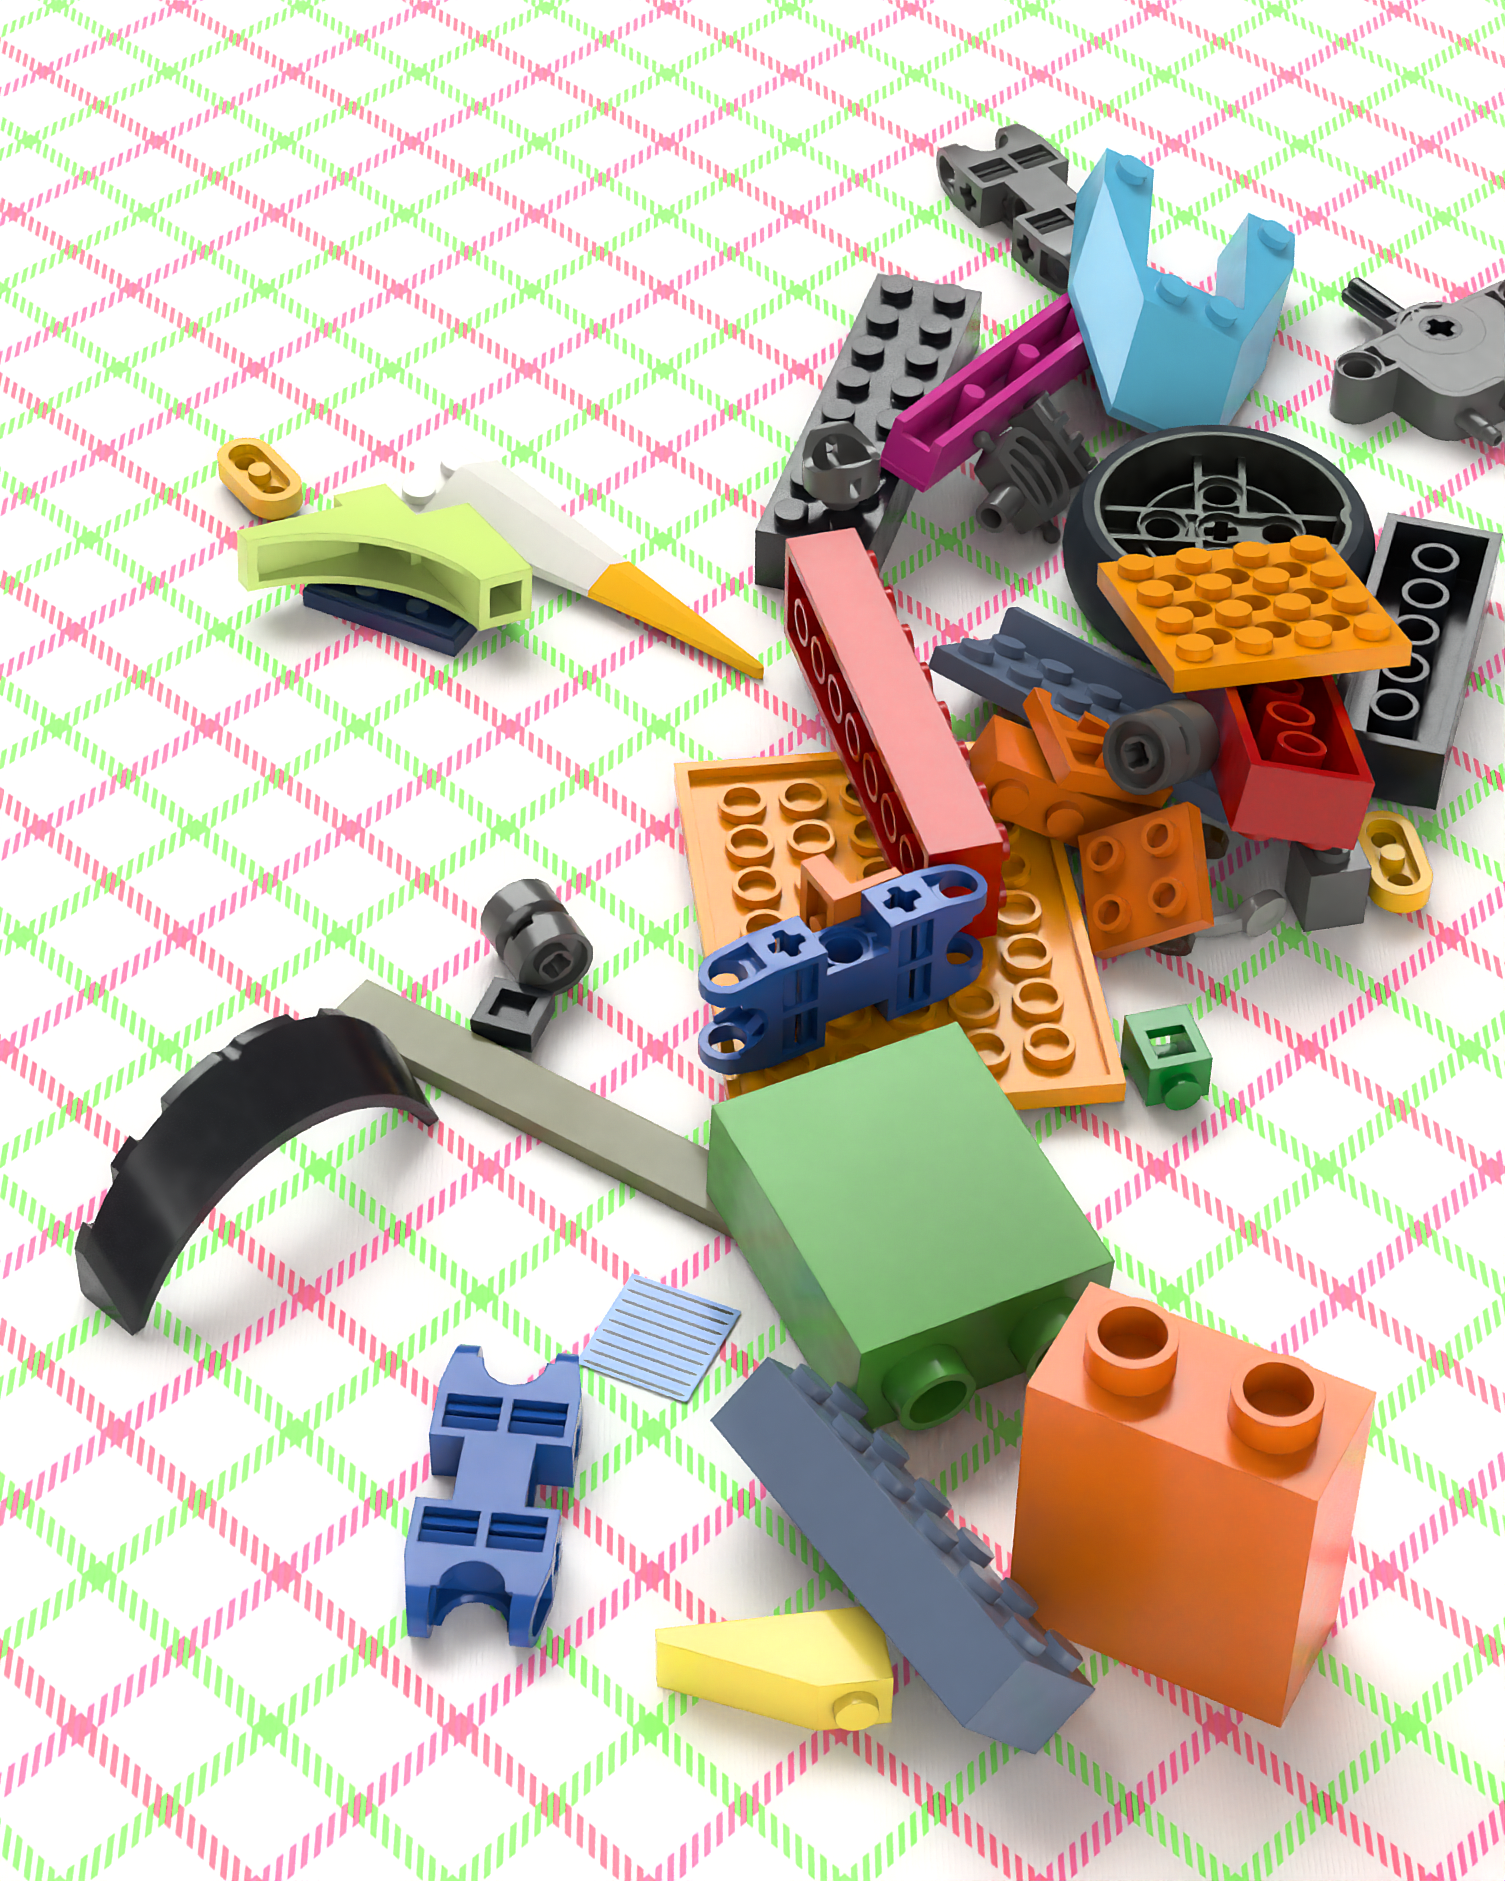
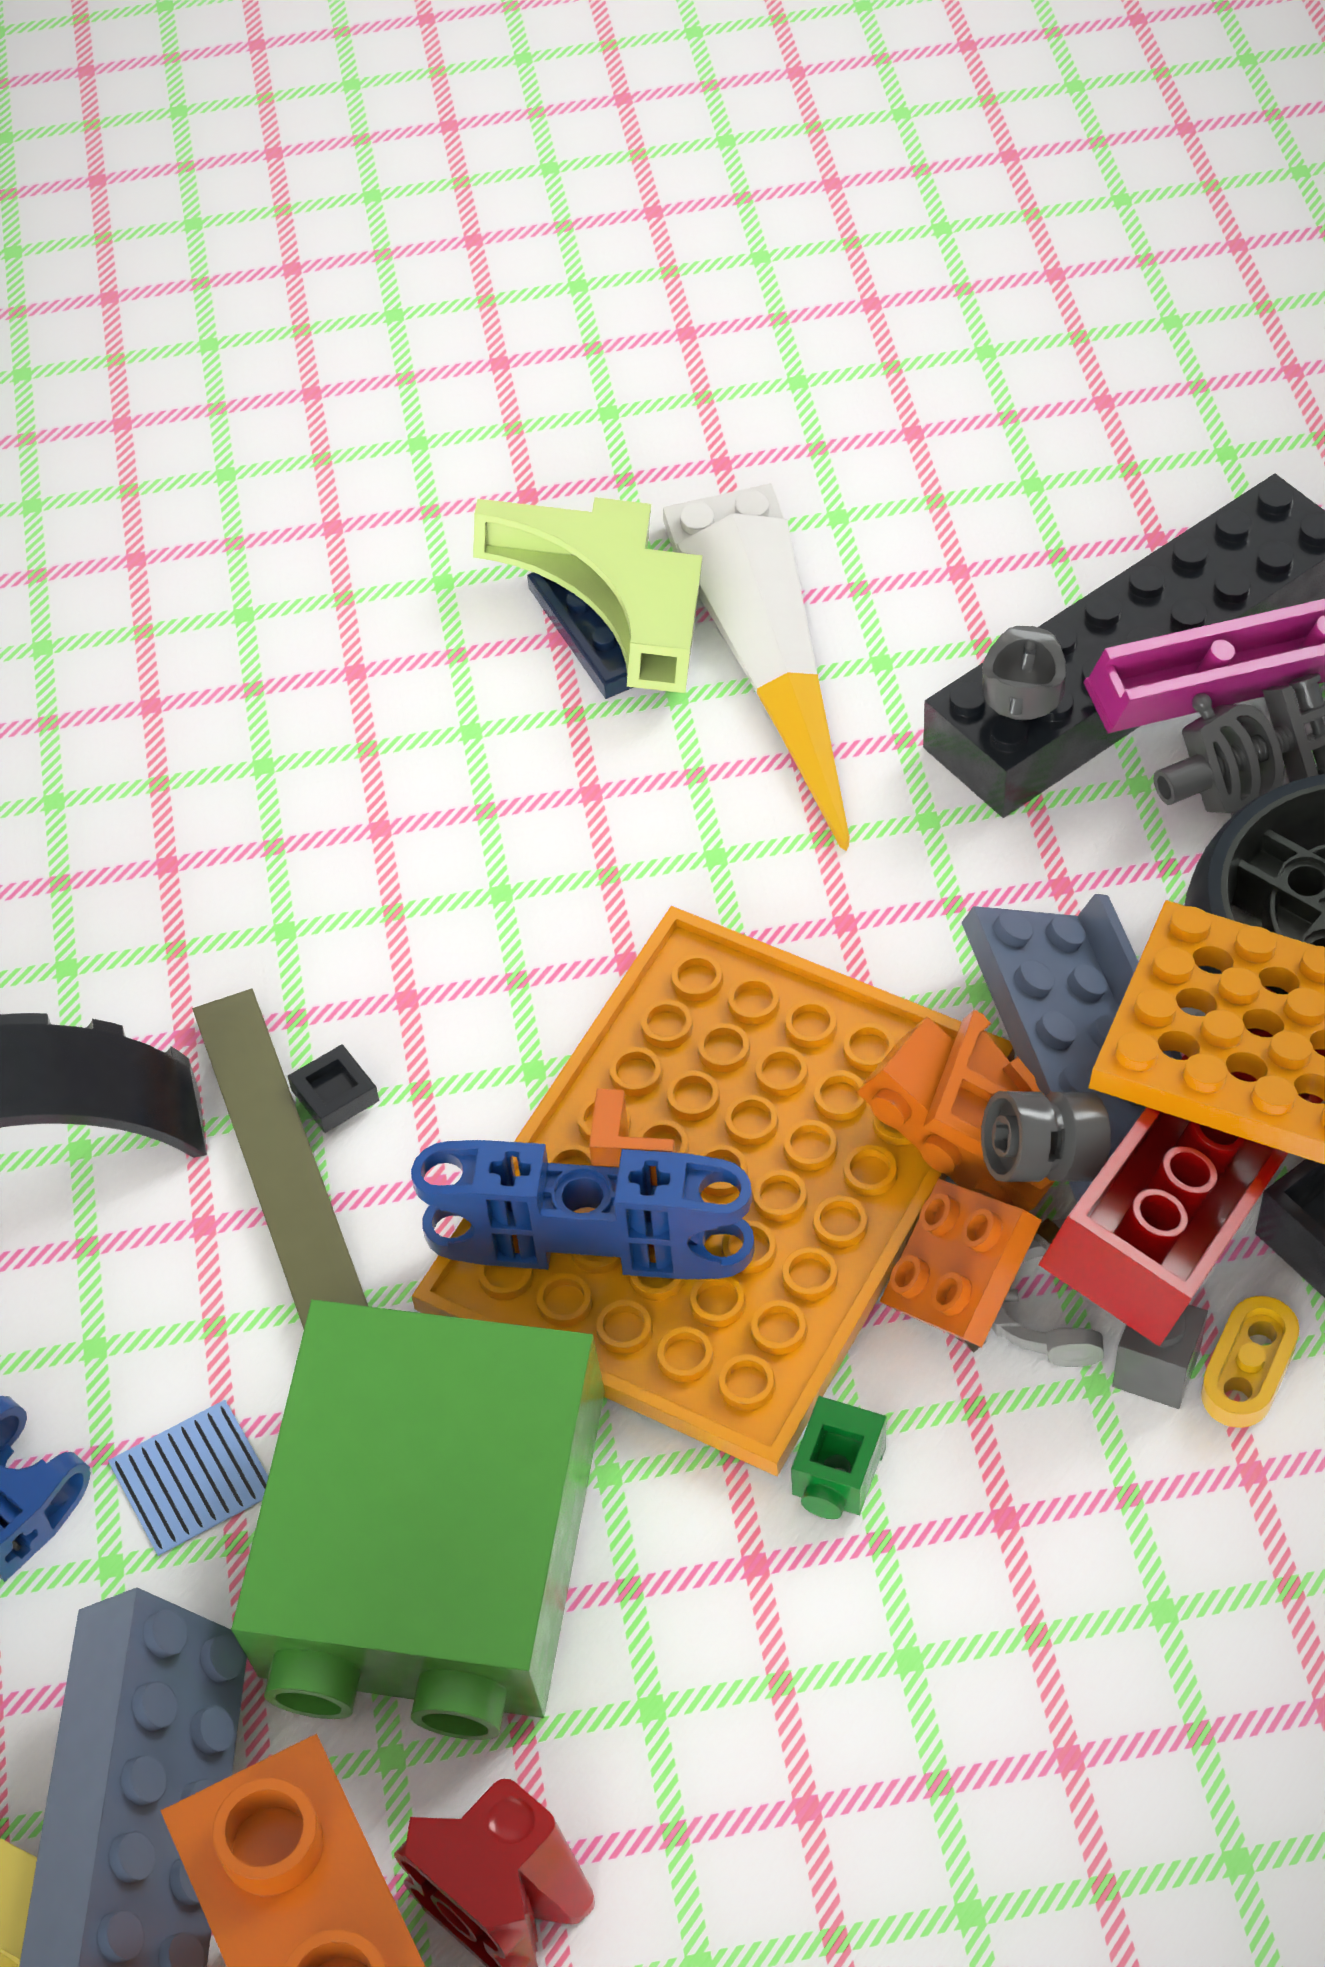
camera: 40 degrees right, 10 degrees up
yellow plate [217,438,303,521] -> none
dark grey wheel [480,878,593,996] -> none
brick [784,527,1010,939] -> none

